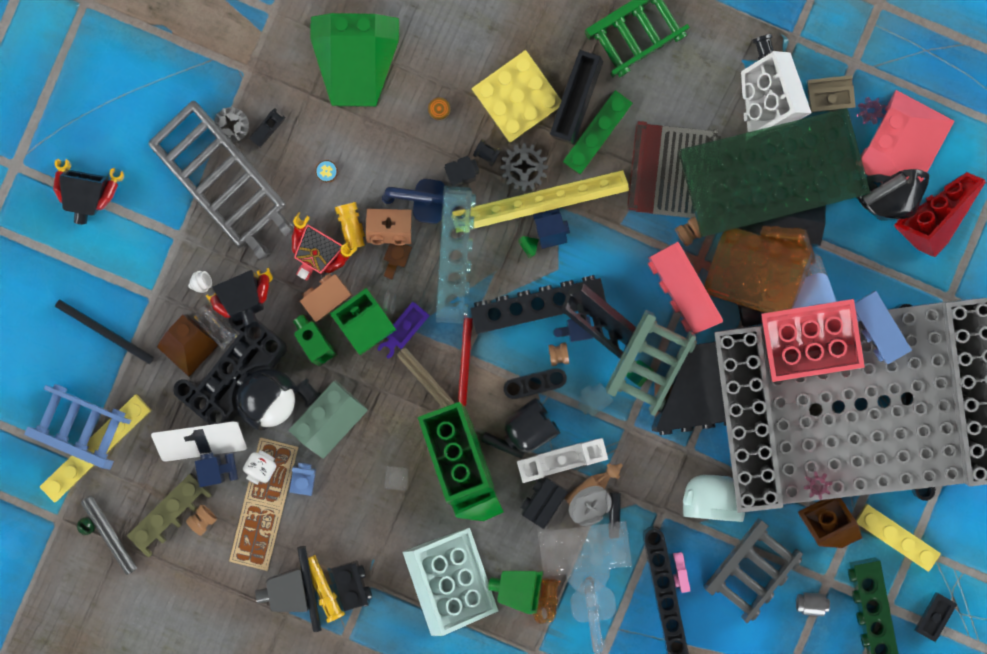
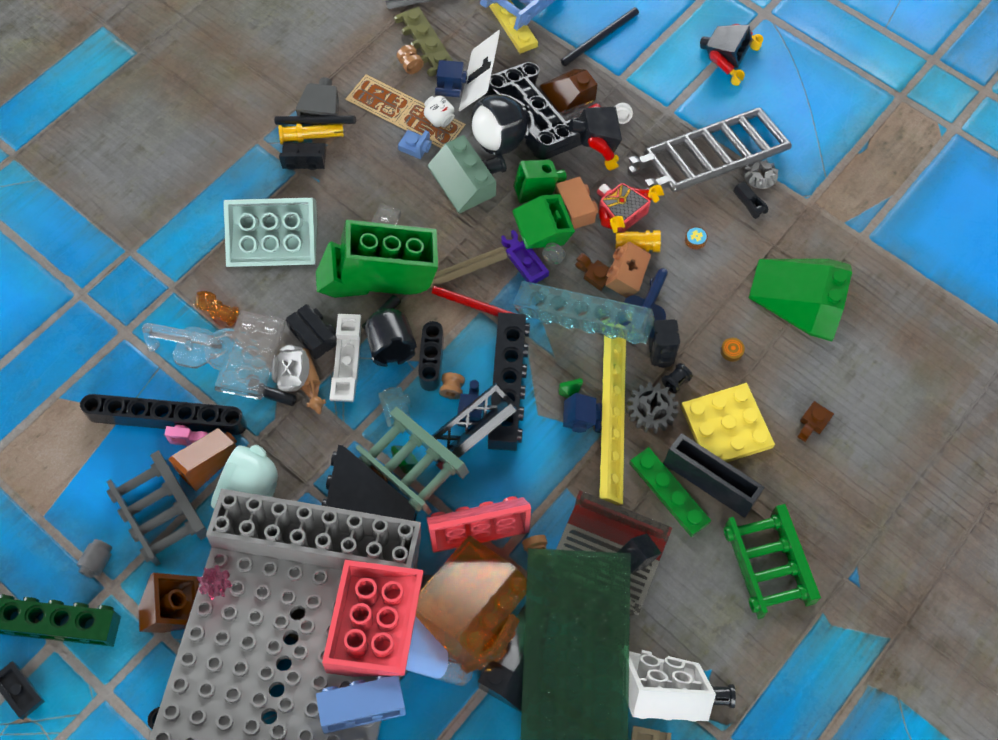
camera: 110 degrees right, 25 degrees down
green torso [488,570,543,614] -> none
light yellow plate [855,504,941,572] -> none
none -> slope [168,428,237,491]
none -> black brick [616,533,662,573]
none -> reddish brown plate [797,401,834,442]

